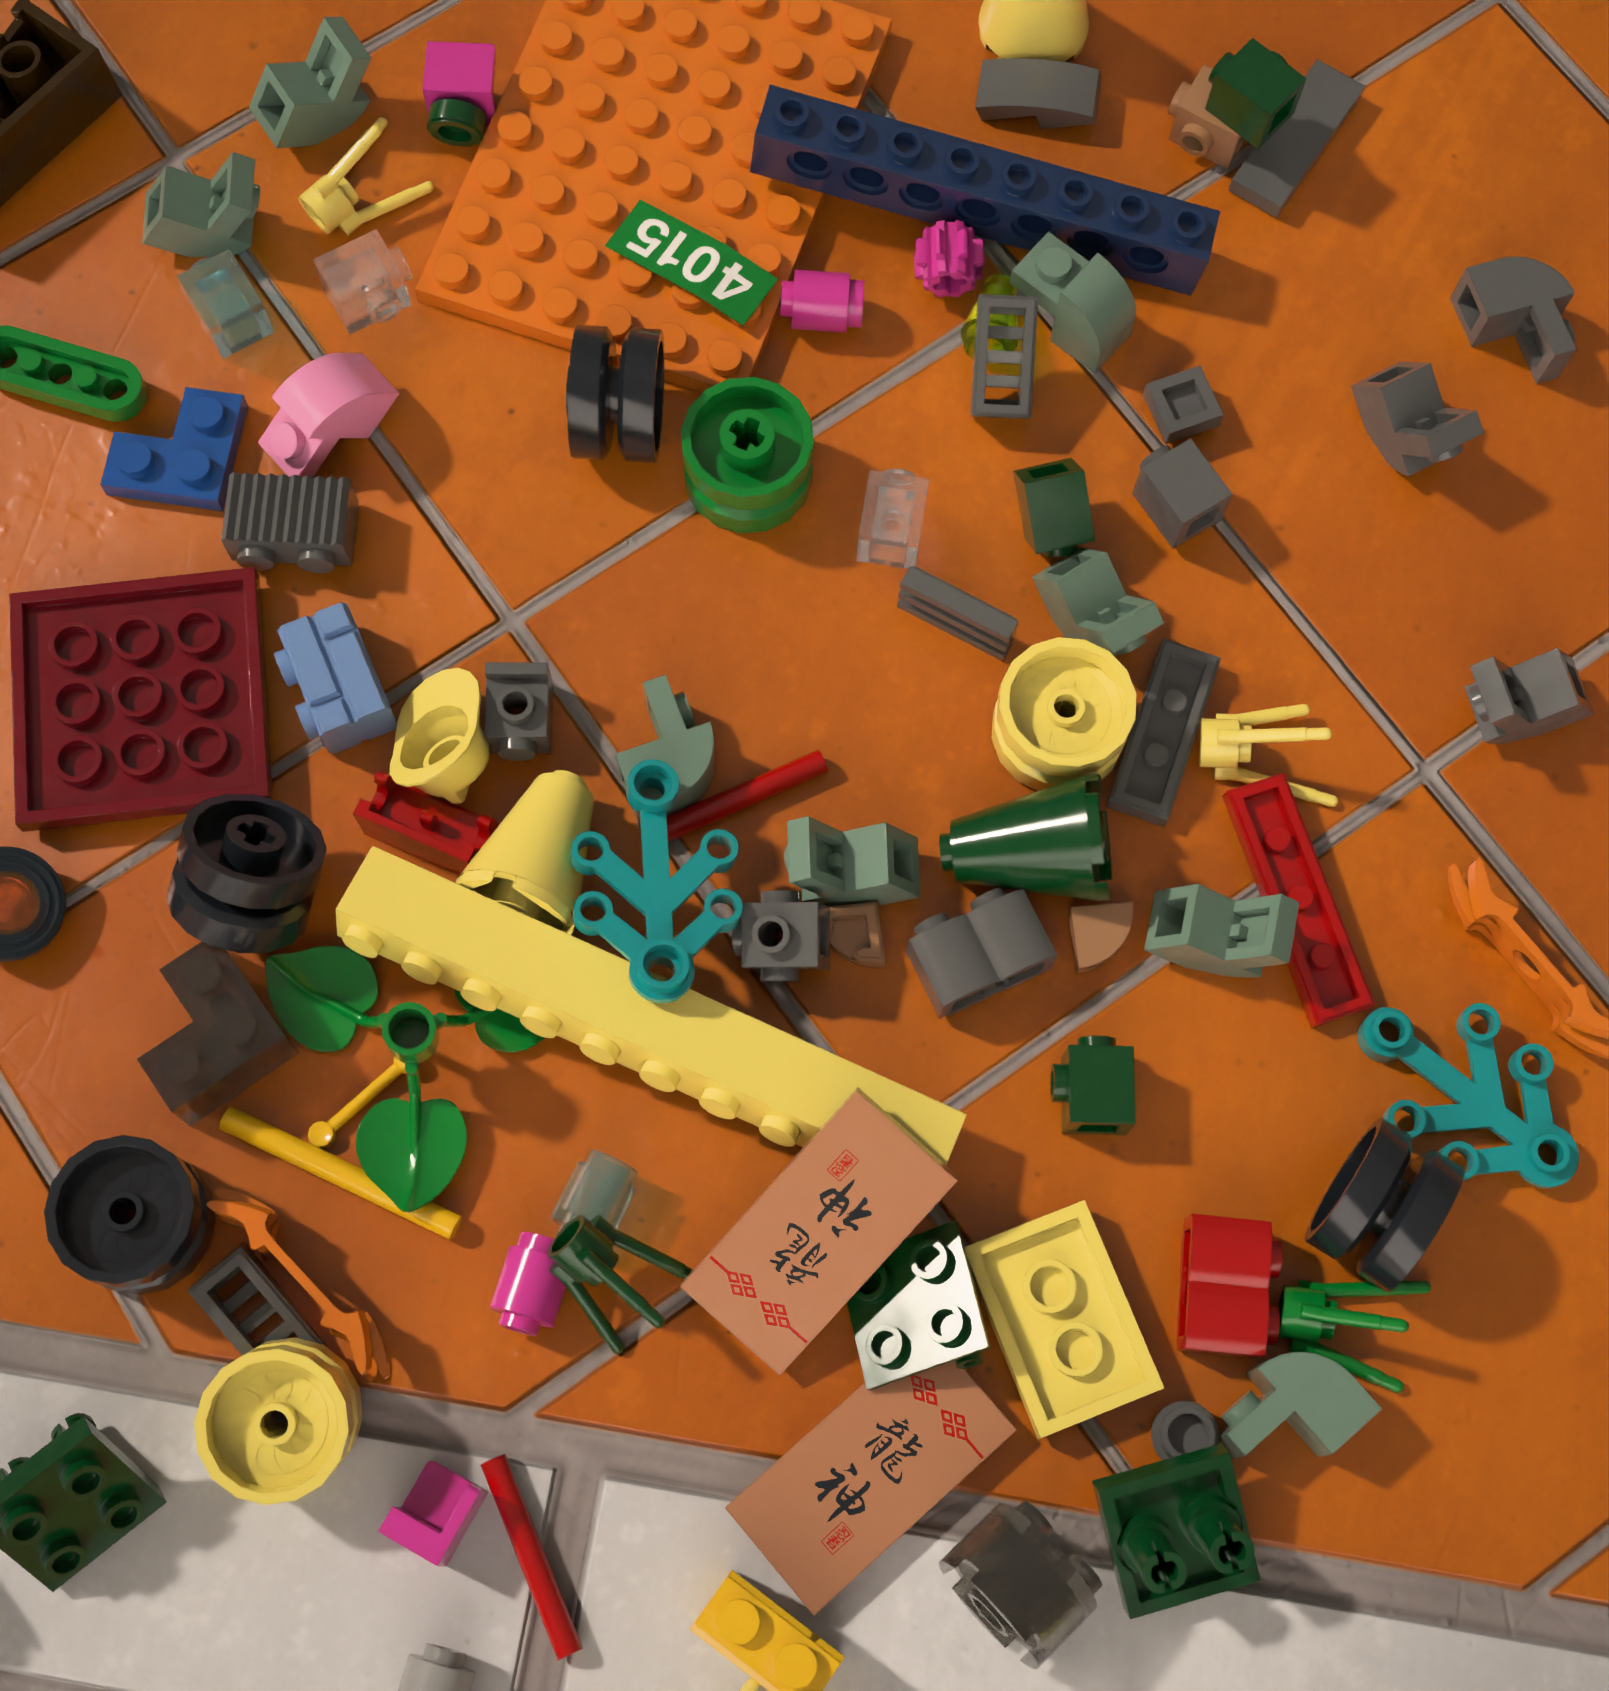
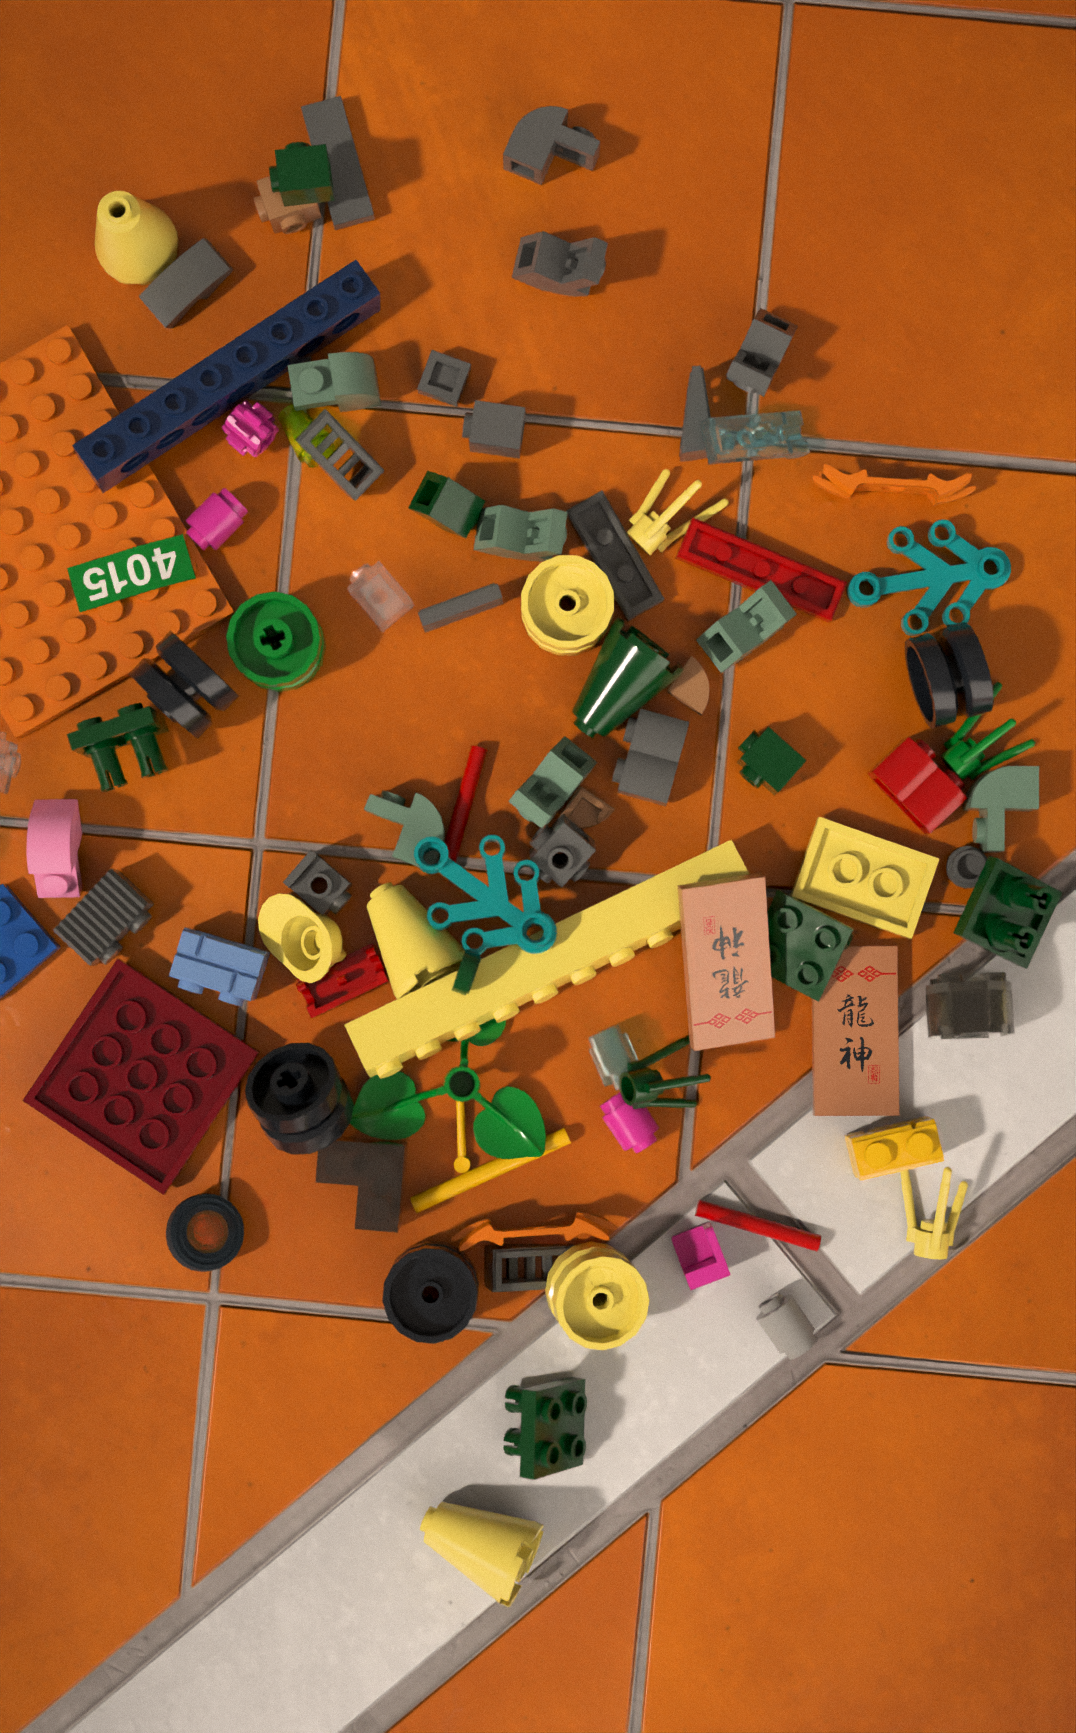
camera: 45 degrees left, 15 degrees up
none -> dark green plate [67,703,169,792]
none -> dark green tile [451,950,482,995]
none -> dark grey slope [679,365,715,462]
none -> clear light blue plate [700,411,810,465]

